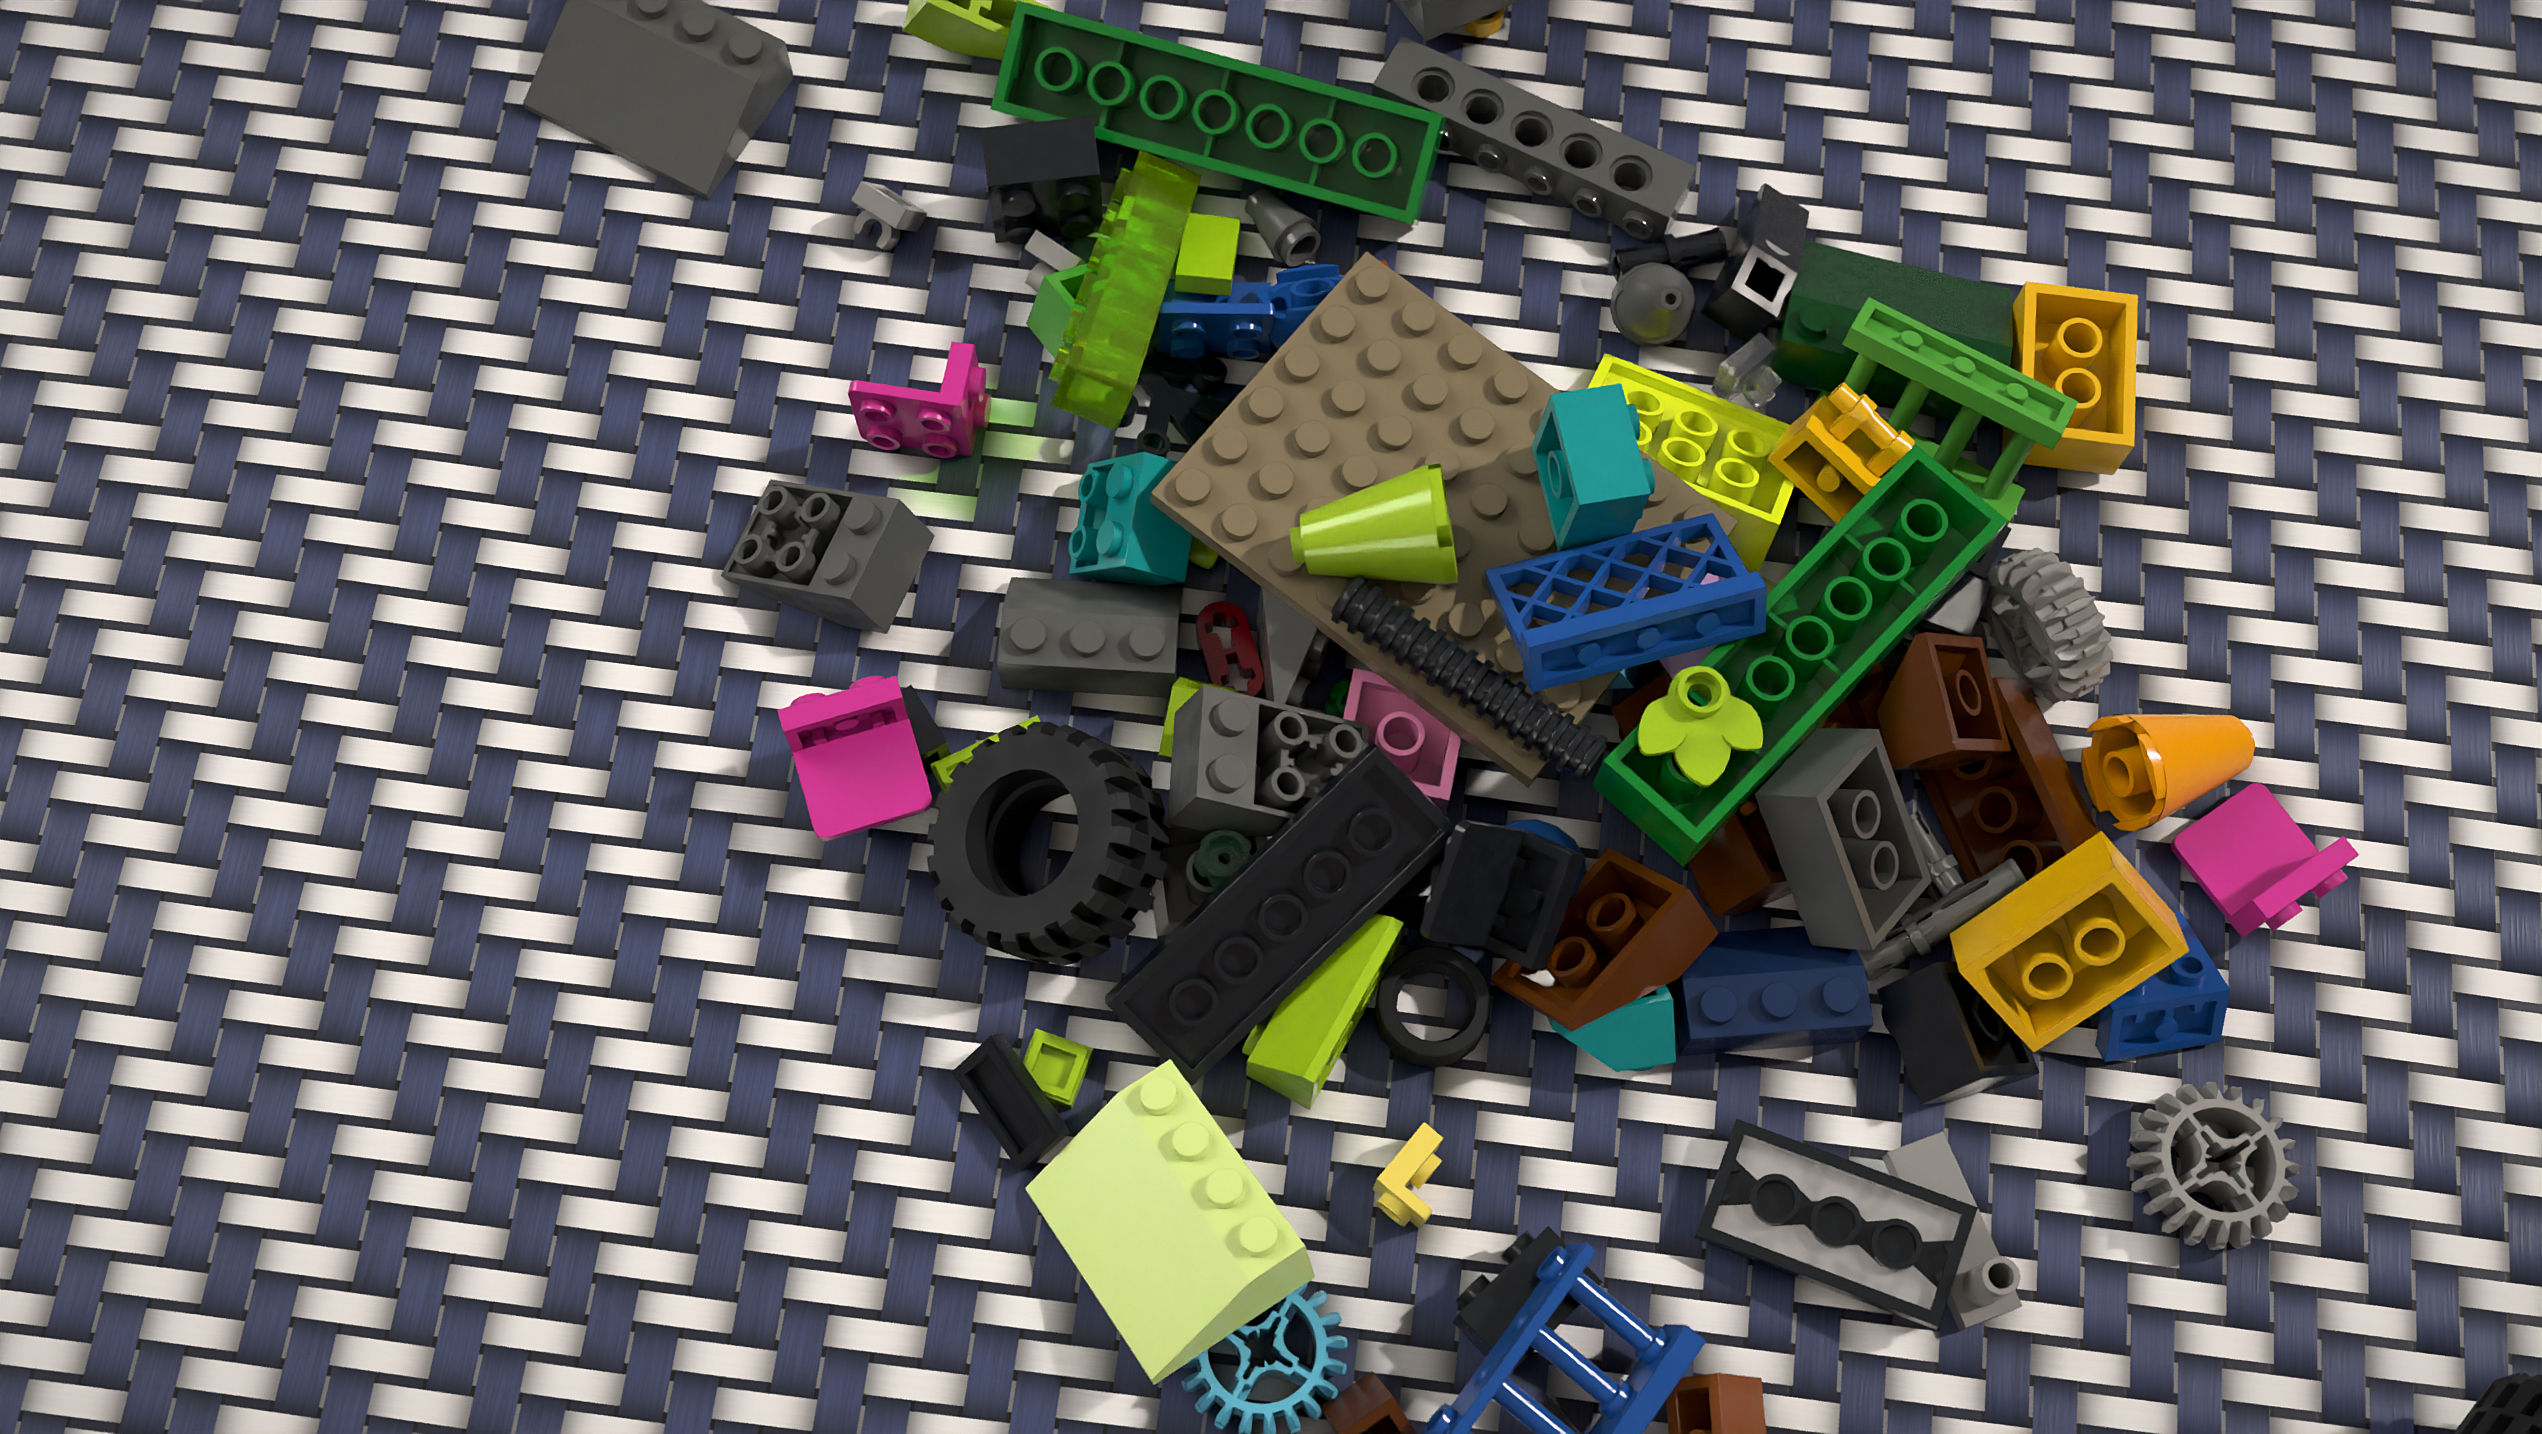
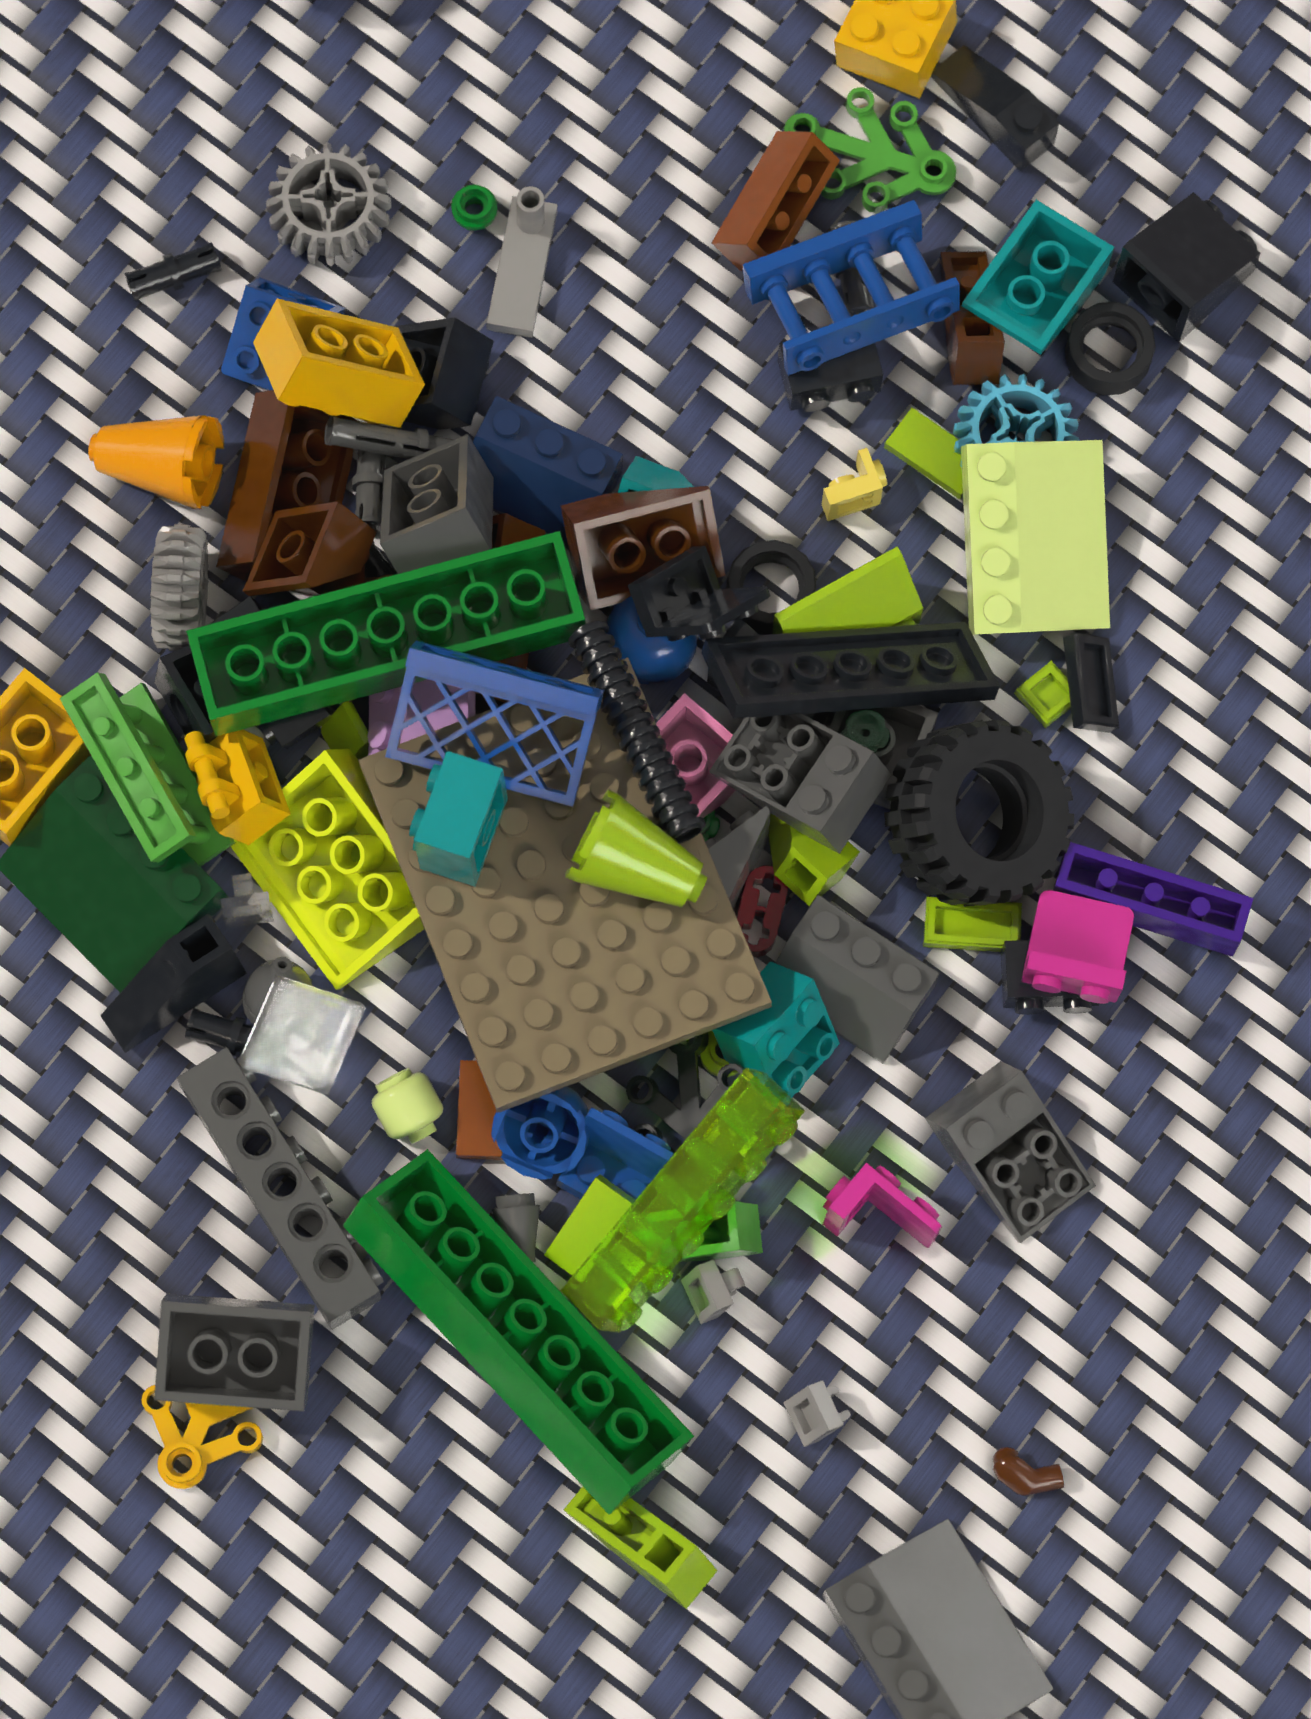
camera: 150 degrees left, 5 degrees up
black brick [981,116,1104,245] -> none
lime plate [1638,666,1763,788] -> none
piece [1695,1119,1978,1330] -> none
dark pink bracket [2171,783,2359,938] -> none
none -> black pin [124,242,222,301]
none -> clear tile [238,975,366,1095]
none -> yellowish green head [372,1068,444,1144]
none -> green plate [451,185,497,230]
none -> lime tile [884,408,963,500]
none -> reddish brown arm [993,1447,1064,1496]
none -> dark purple brick [1053,842,1254,957]

